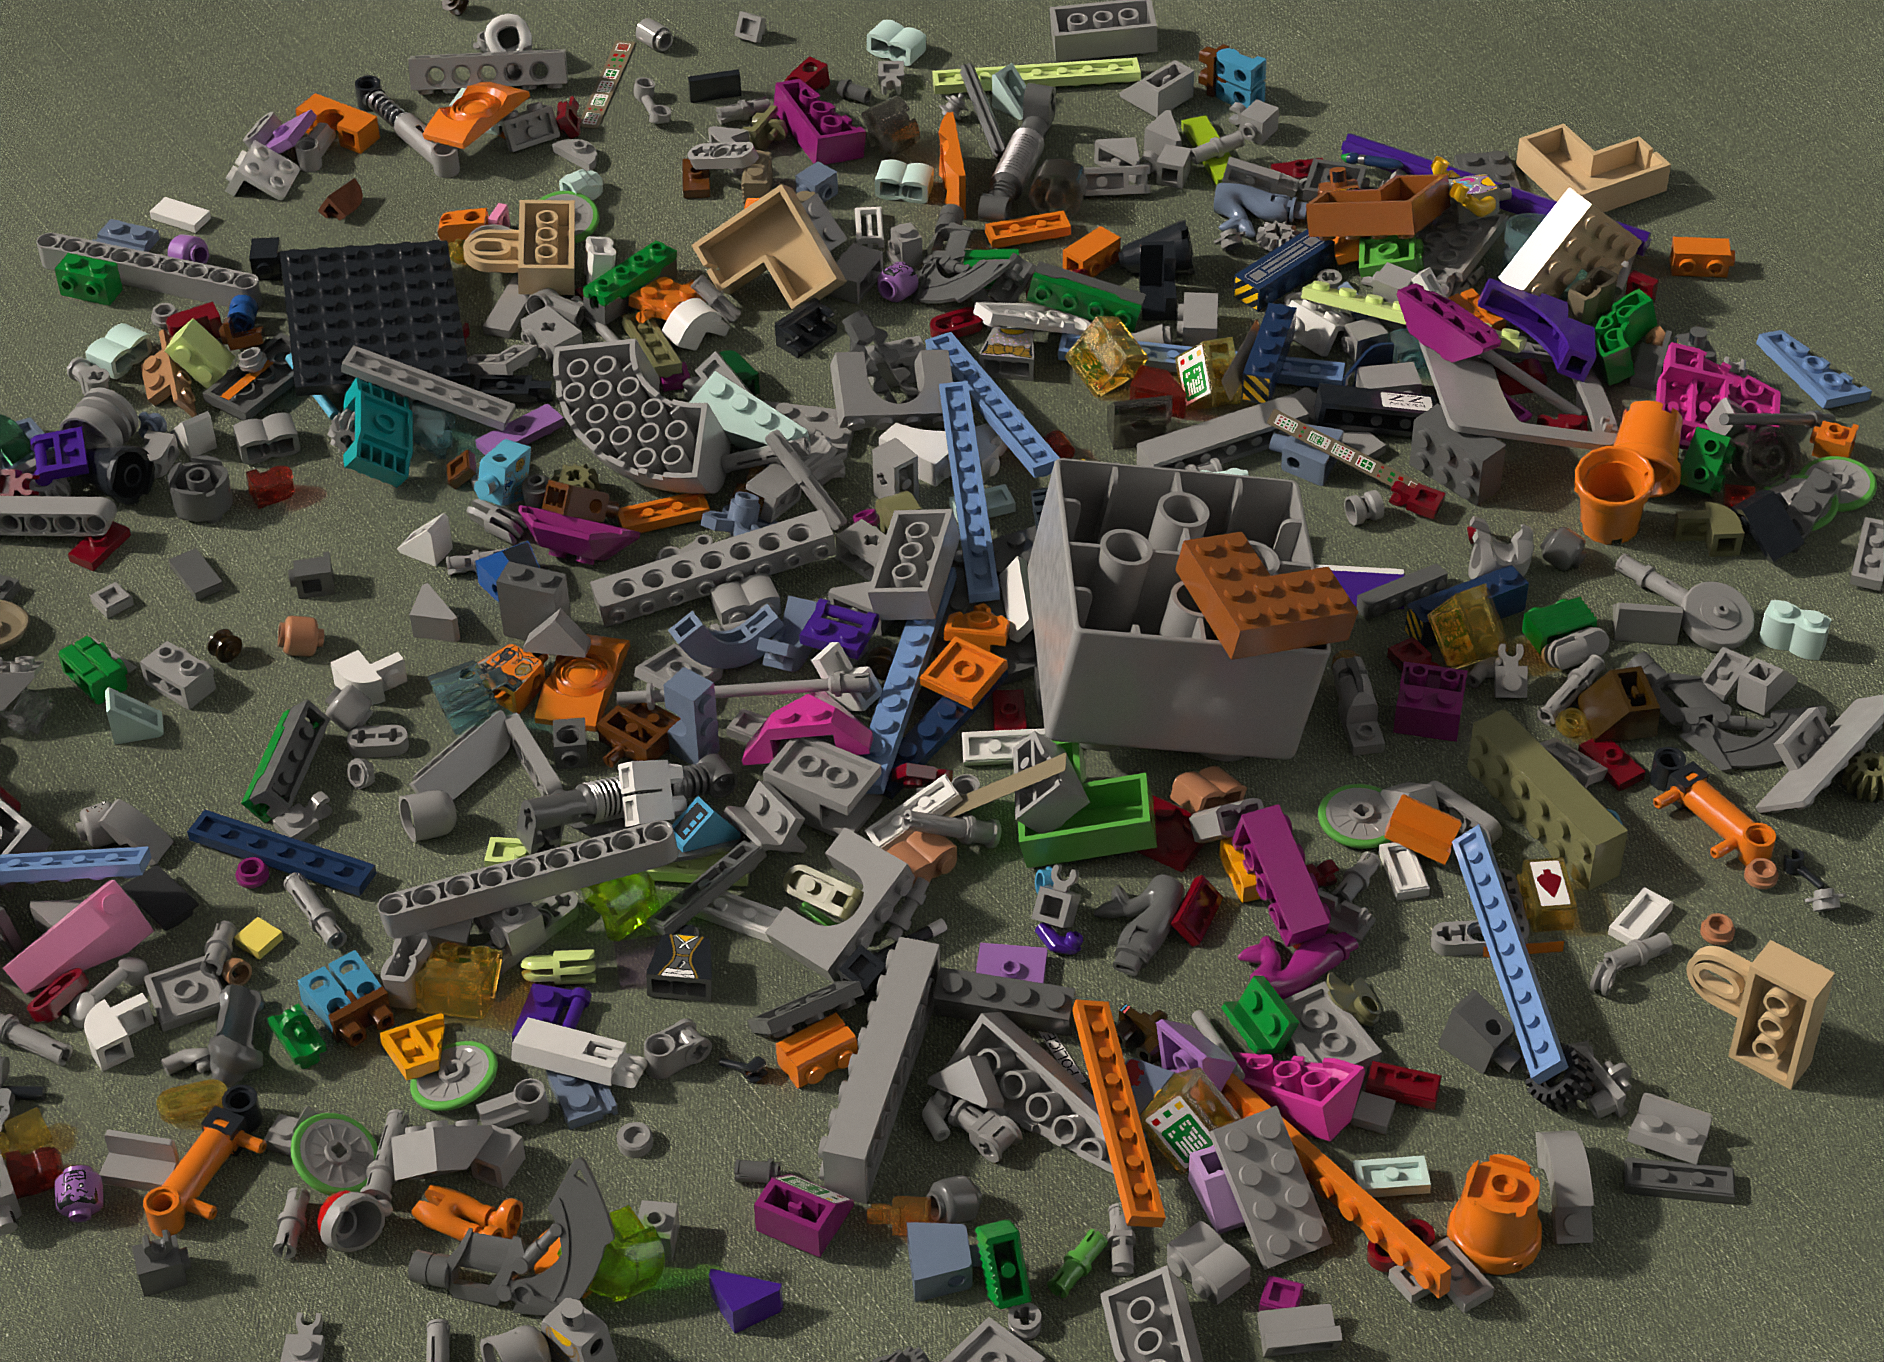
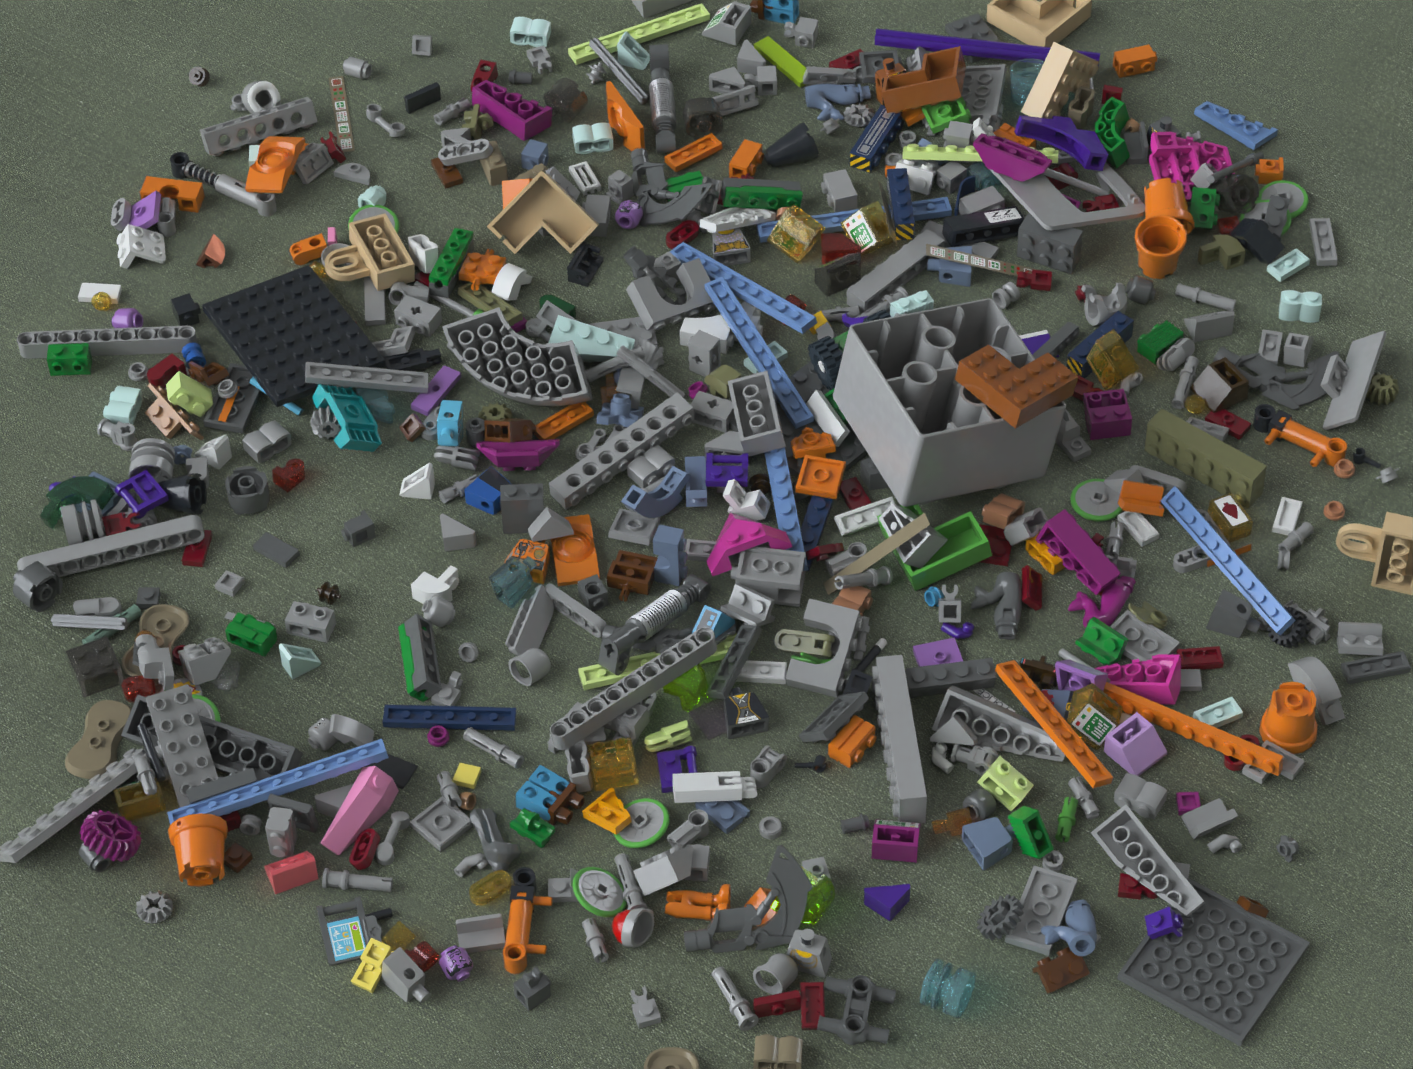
camera: 20 degrees left, 5 degrees up
white brick [84,993,154,1072] -> none
sand blue plate [92,219,160,252] -> none
nougat head [278,615,324,657] -> none
light grey beam [347,725,409,758] -> none
light grey bar [617,671,871,710] -> none
white hips [618,760,687,827] -> none
light grey axle [690,274,741,323] -> none
white tile [865,774,963,851] -> none
light grey cone [1131,324,1173,345] -> none
black panel [1139,241,1177,321] -> none
light grey pin [1191,130,1245,165] -> none
light grey plate [1208,1106,1333,1270] -> none
dark blue piece [1341,152,1404,170] -> none
torso [1431,156,1512,224] -> none
light grey plate [1494,644,1528,698] -> none
light grey wheel [1680,581,1755,652] -> none
none -> clear yellow plate [91,292,112,311]
none -> yellowish green brick [977,756,1034,811]
none -> light aqua plate [1267,248,1310,282]

